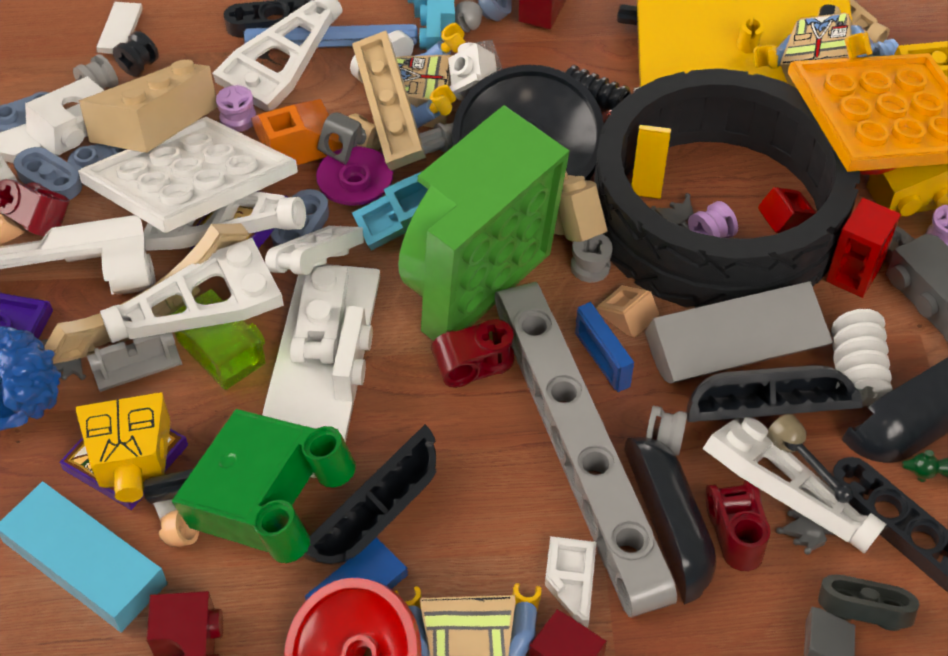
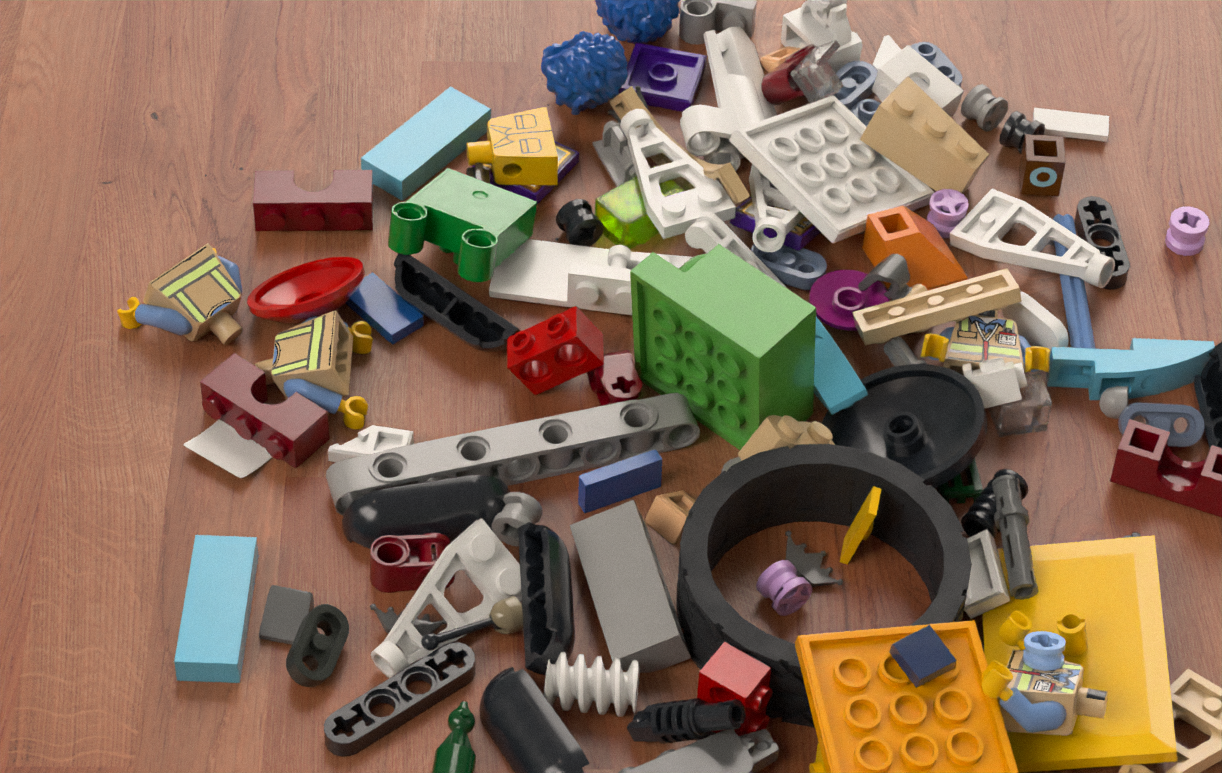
camera: 90 degrees right, 5 degrees down
none -> red brick [507,306,604,395]
none -> black wheel [556,199,604,247]
none -> black hinge [627,698,746,744]
none -> clear panel [790,40,844,103]
none -> dark blue tile [889,625,957,688]
none -> dark grey pin [992,475,1038,600]
none -> reddish brown brick [1019,134,1066,196]
none -> light blue bush [1023,631,1066,671]

